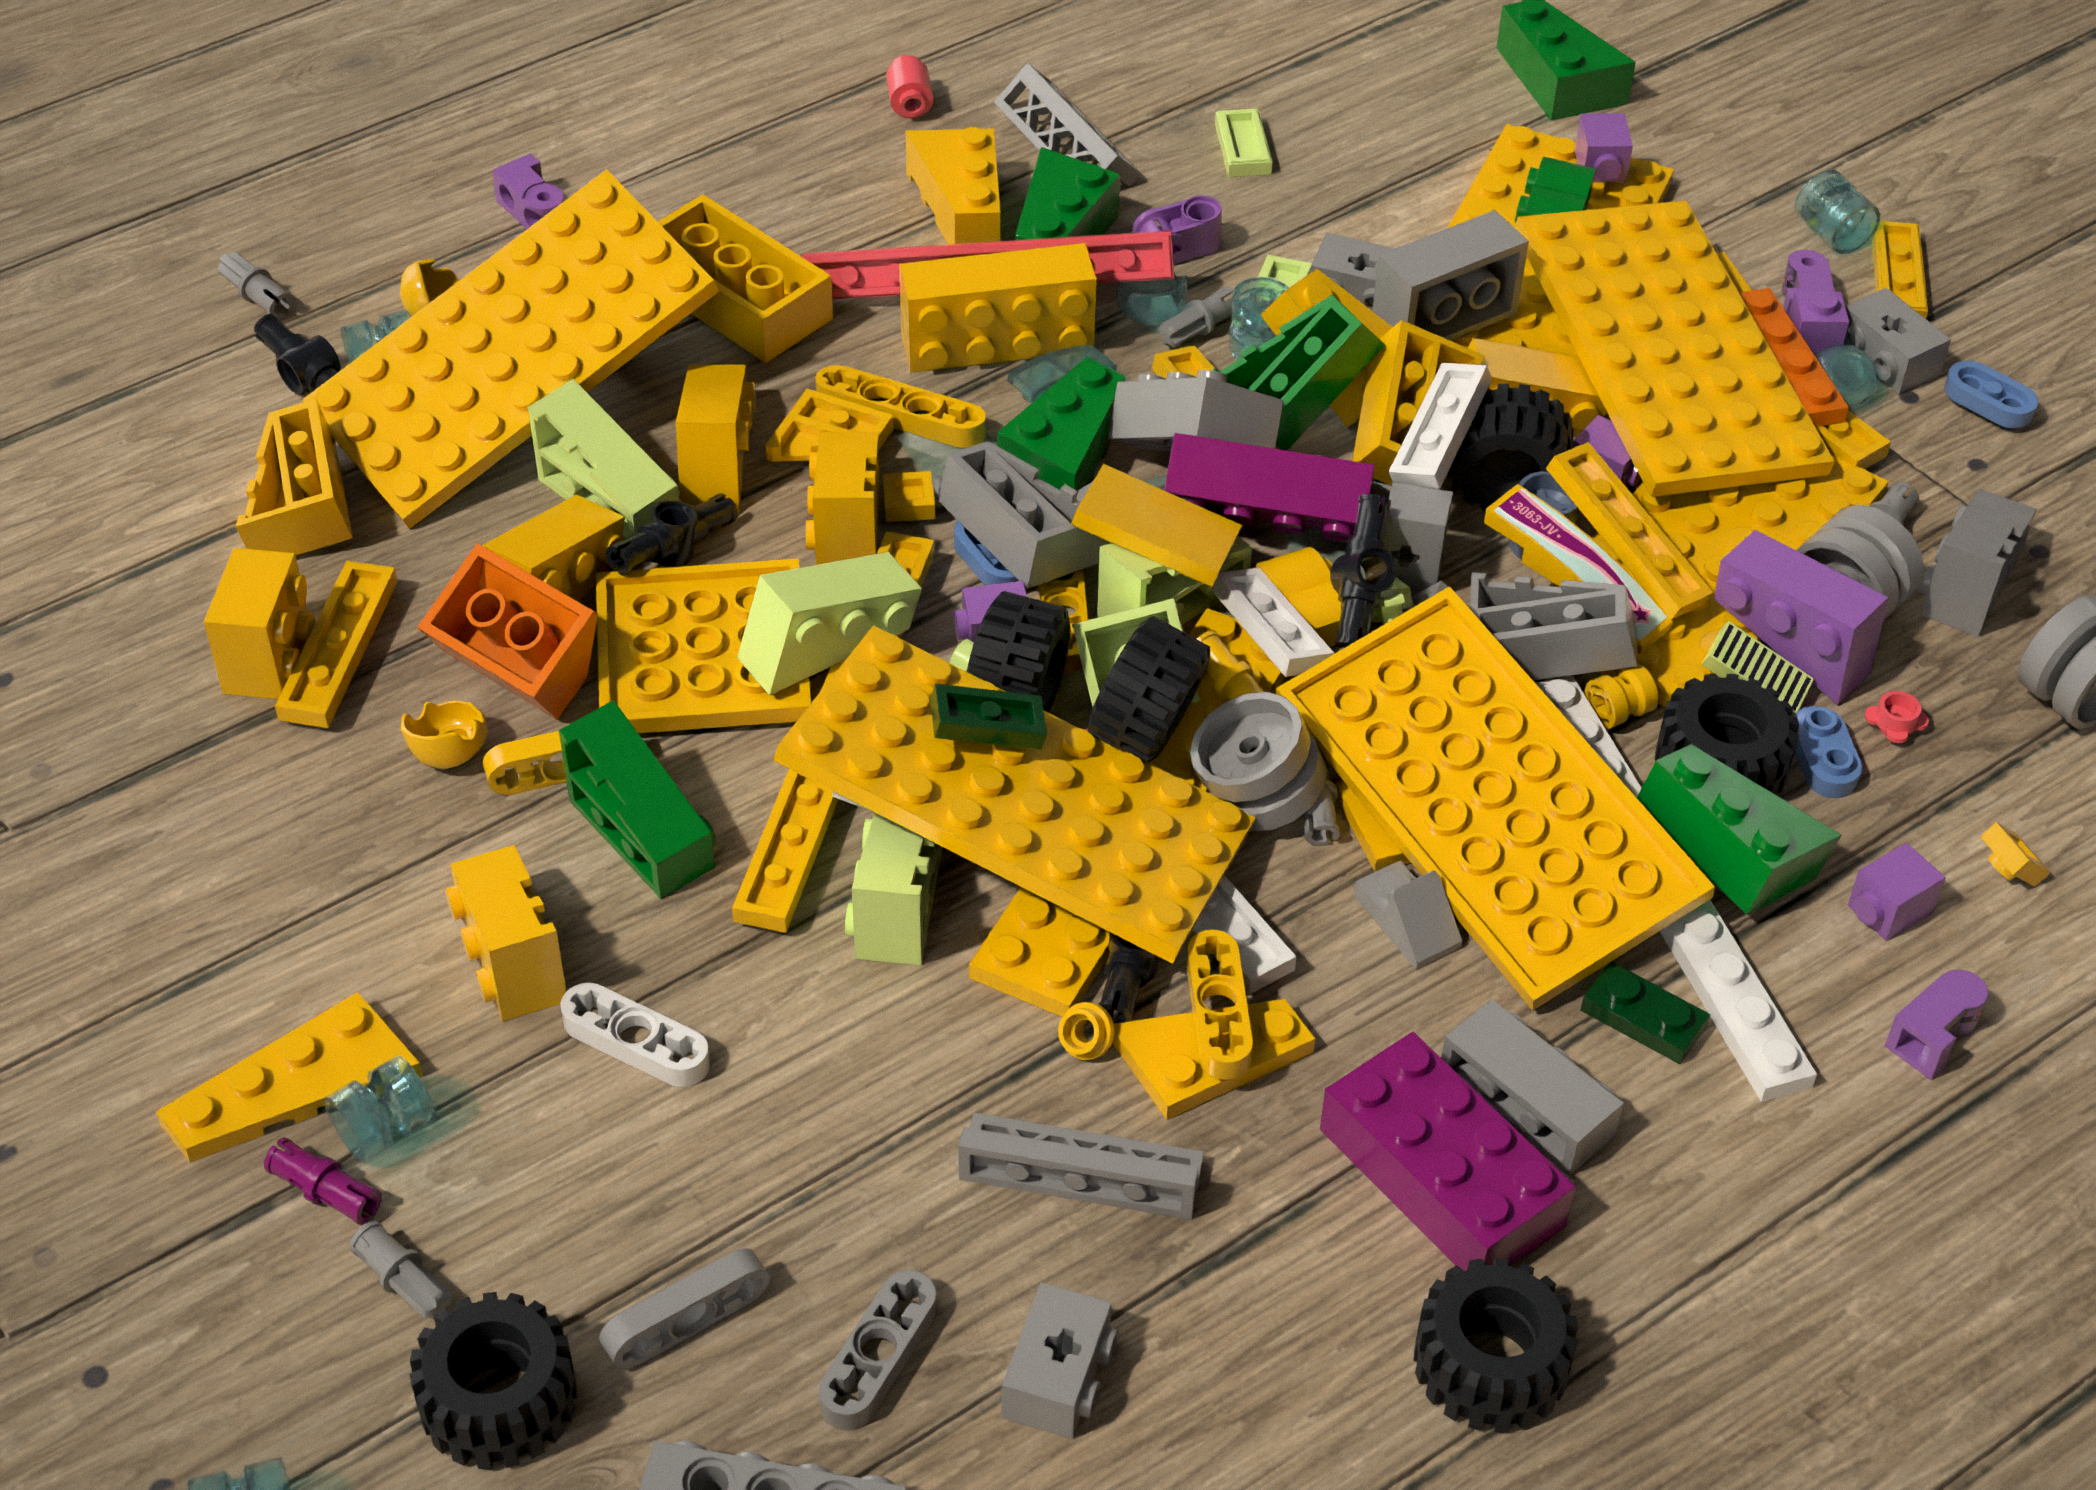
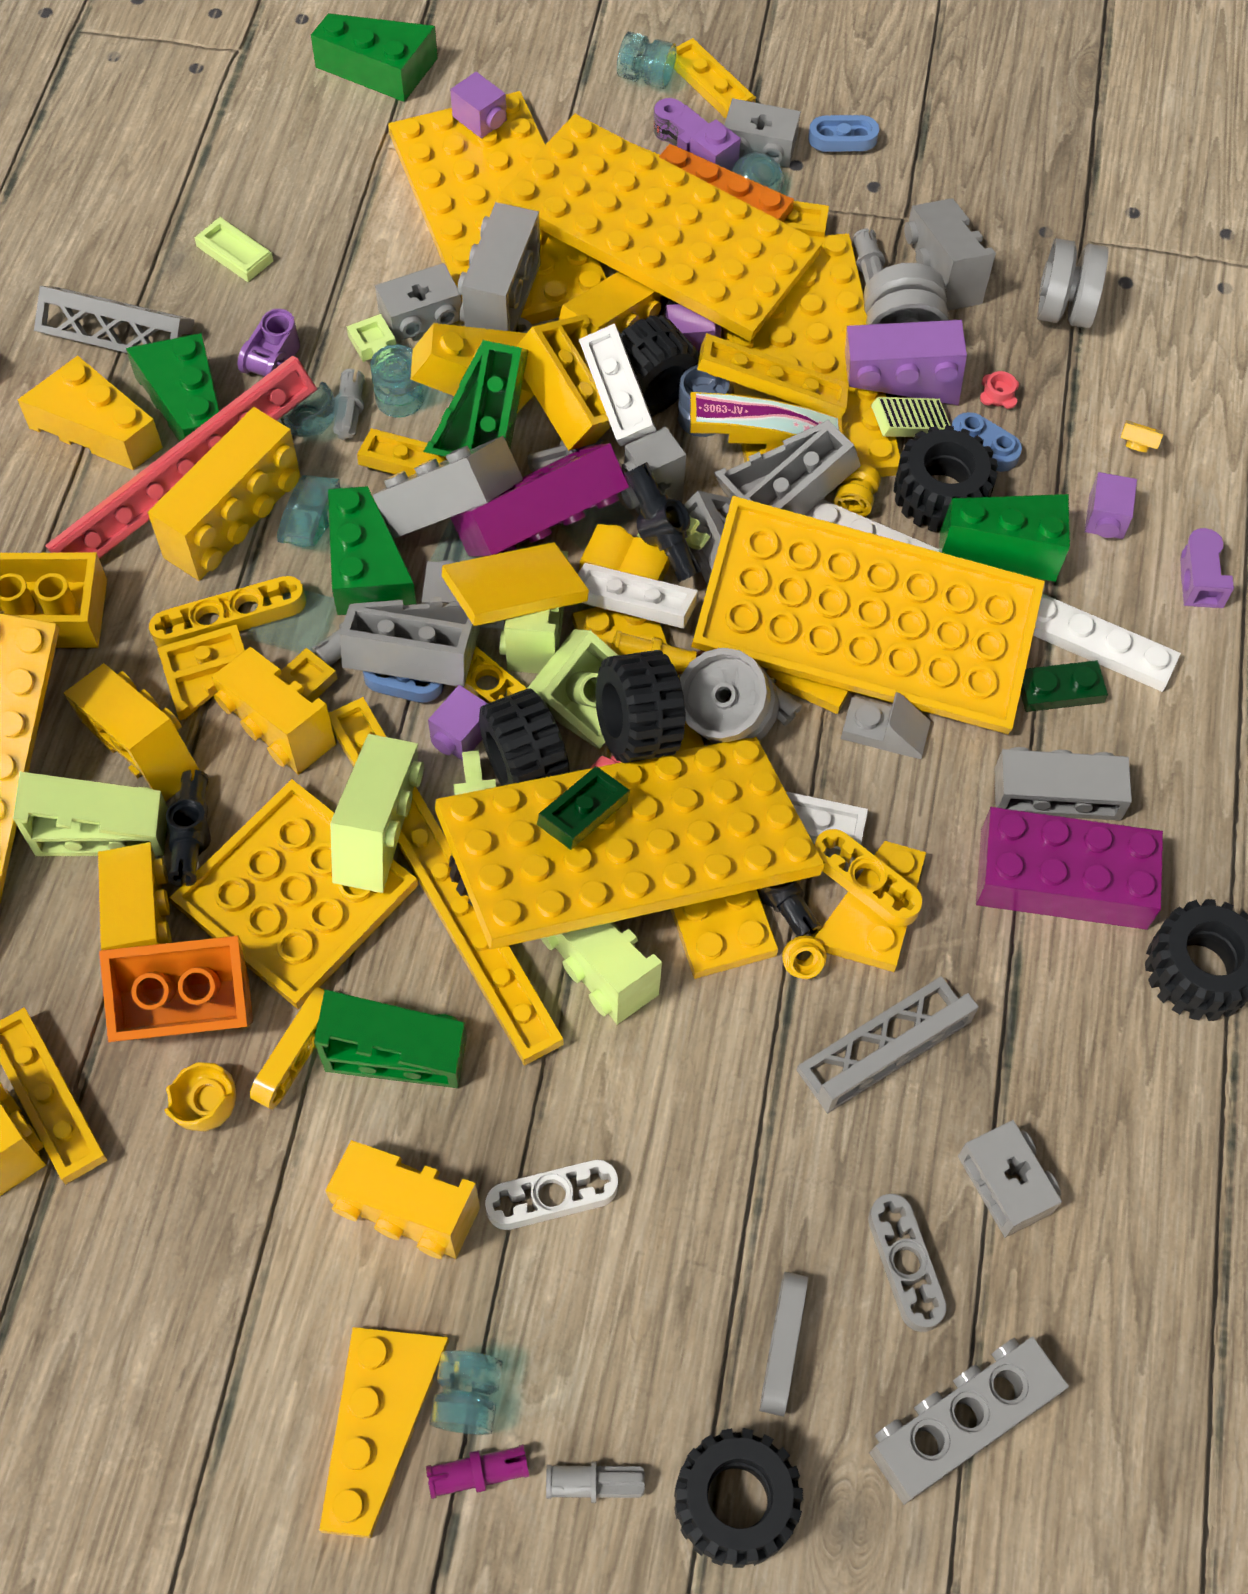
camera: 45 degrees left, 15 degrees up
green brick [1515,156,1596,222] -> none

